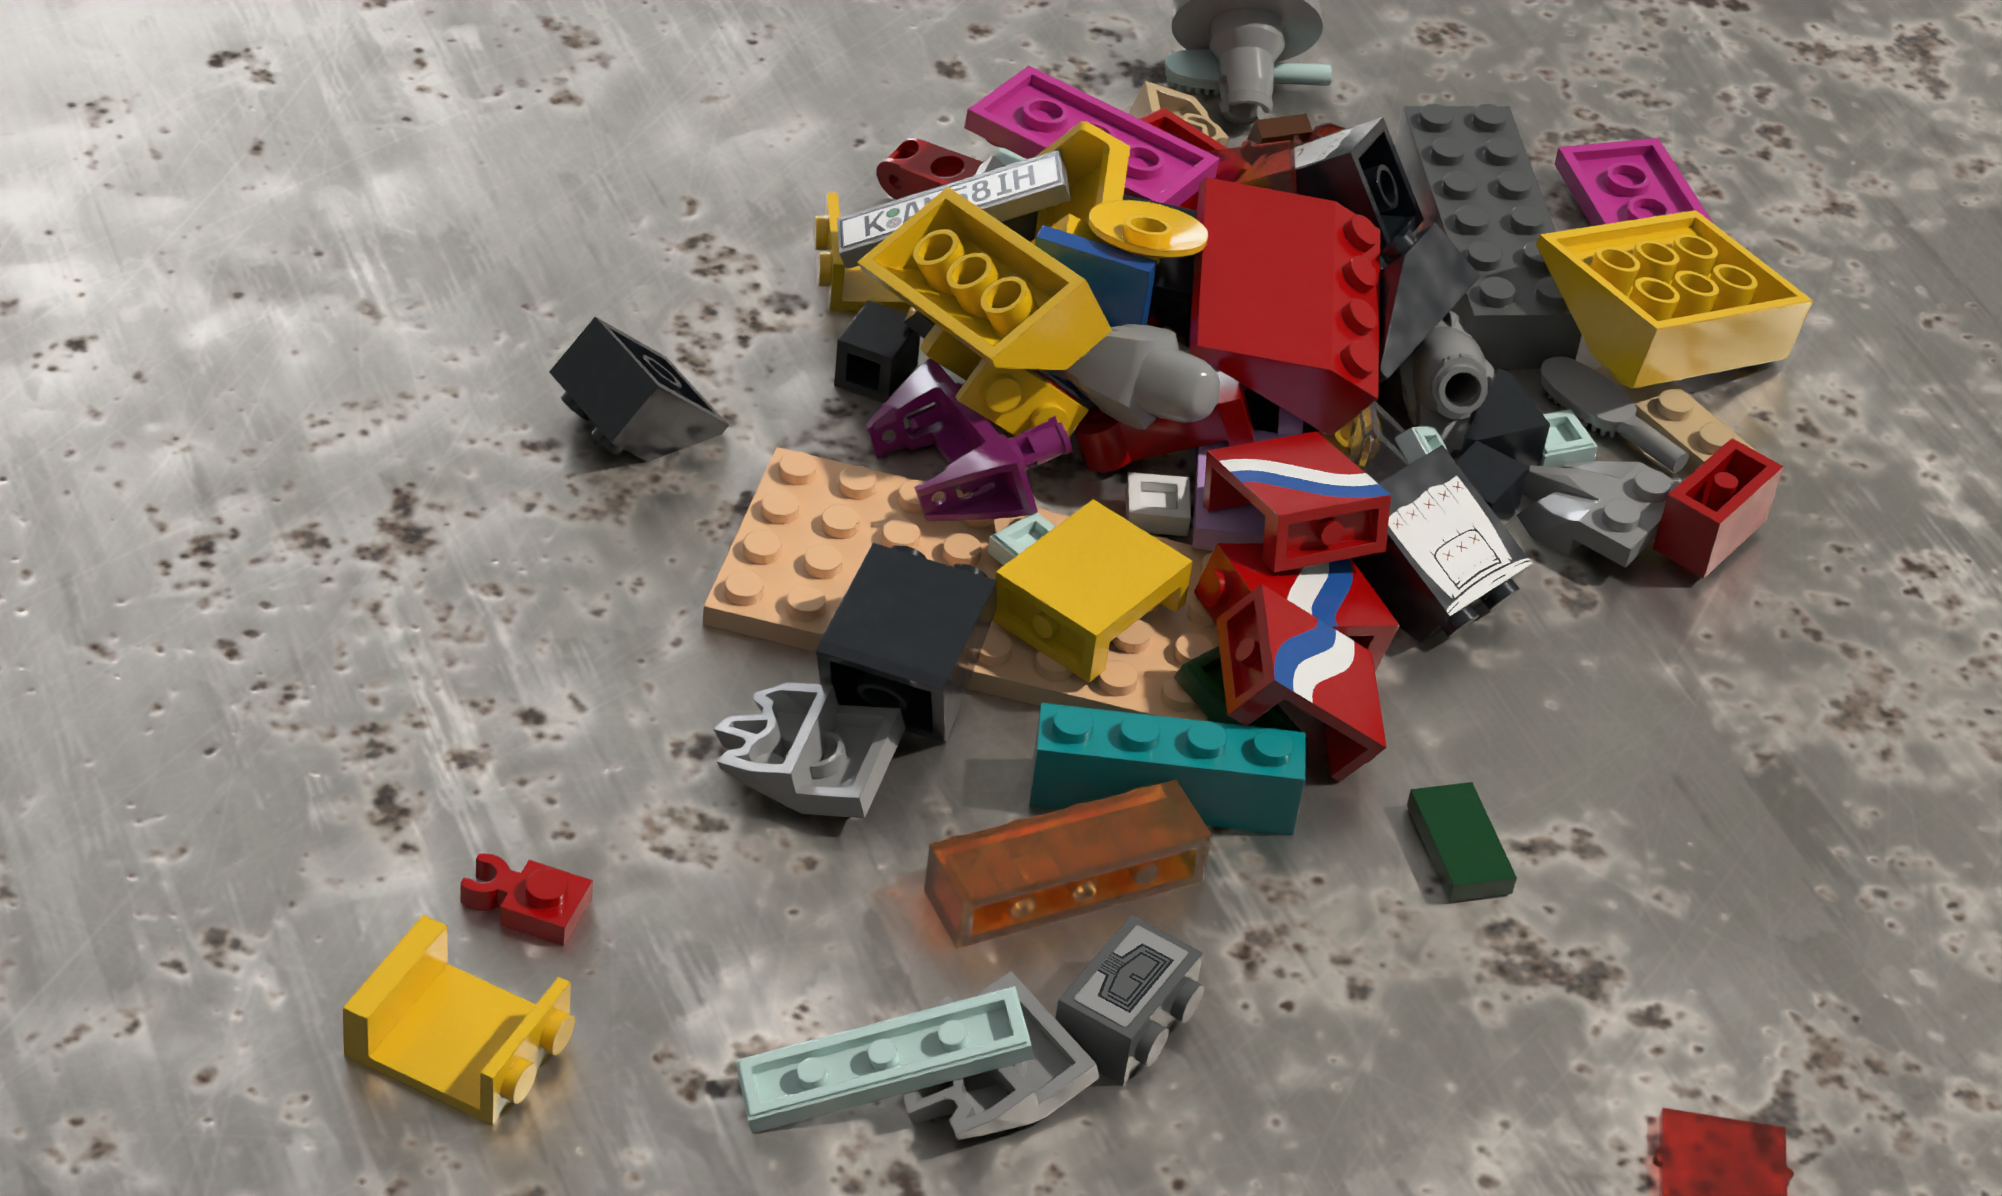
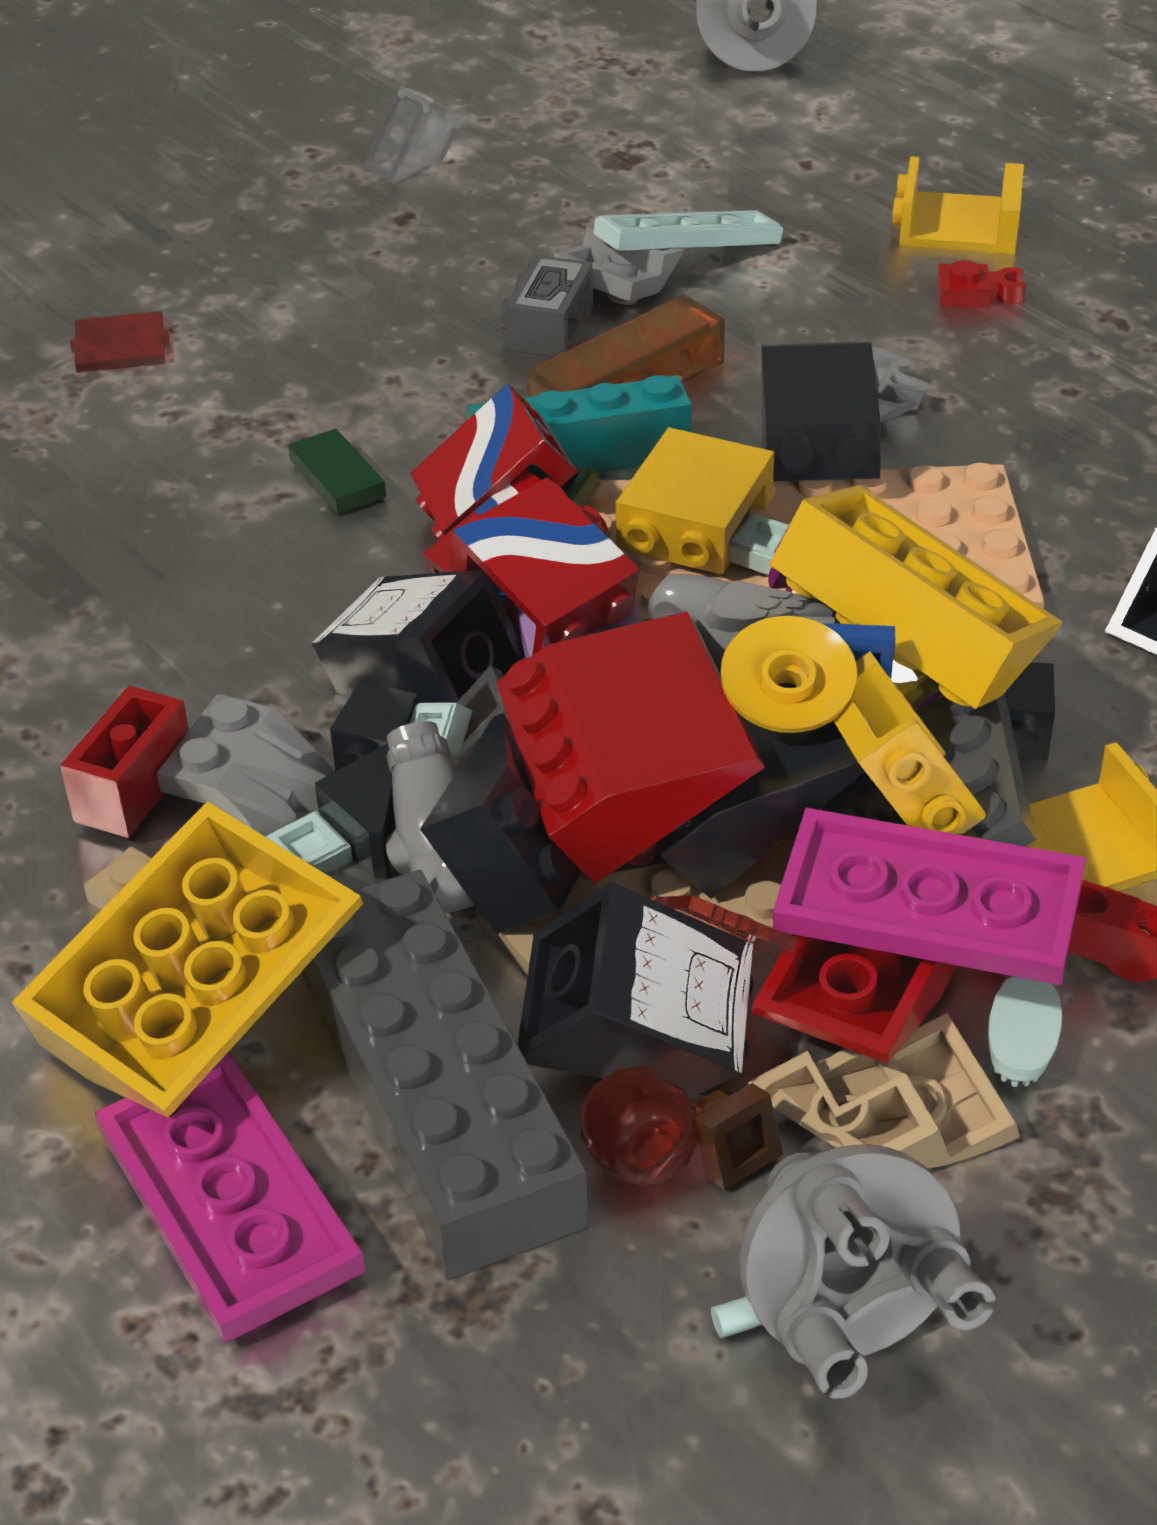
camera: 170 degrees right, 0 degrees up
tile [837,149,1071,269] -> none

